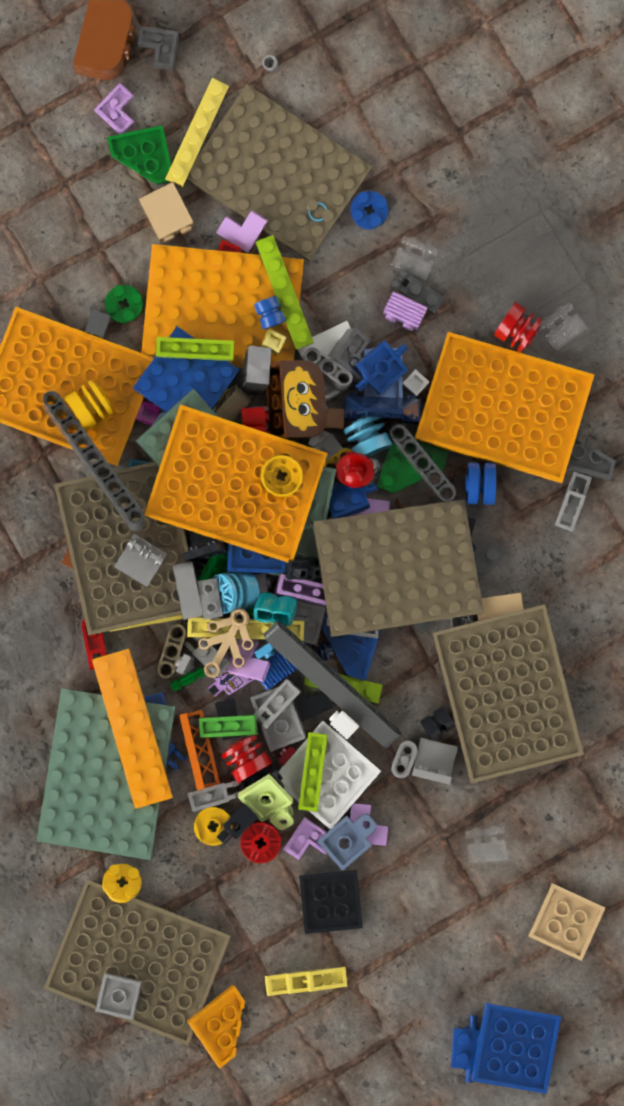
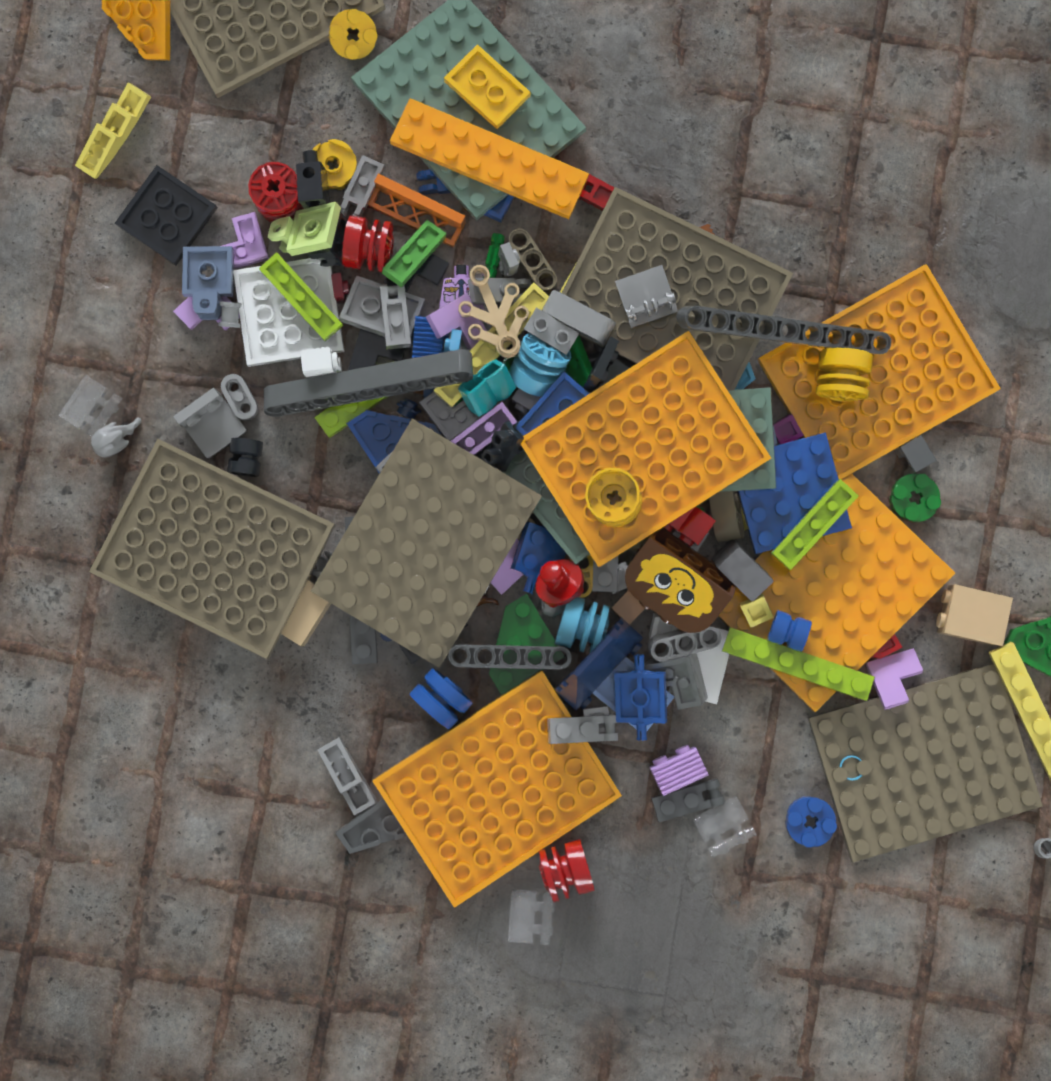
camera: 130 degrees right, 0 degrees up
none -> light grey piece [91,417,141,458]
none -> light grey bush [218,301,242,328]
none -> yellow plate [444,44,531,129]
none -> light grey plate [547,715,618,744]

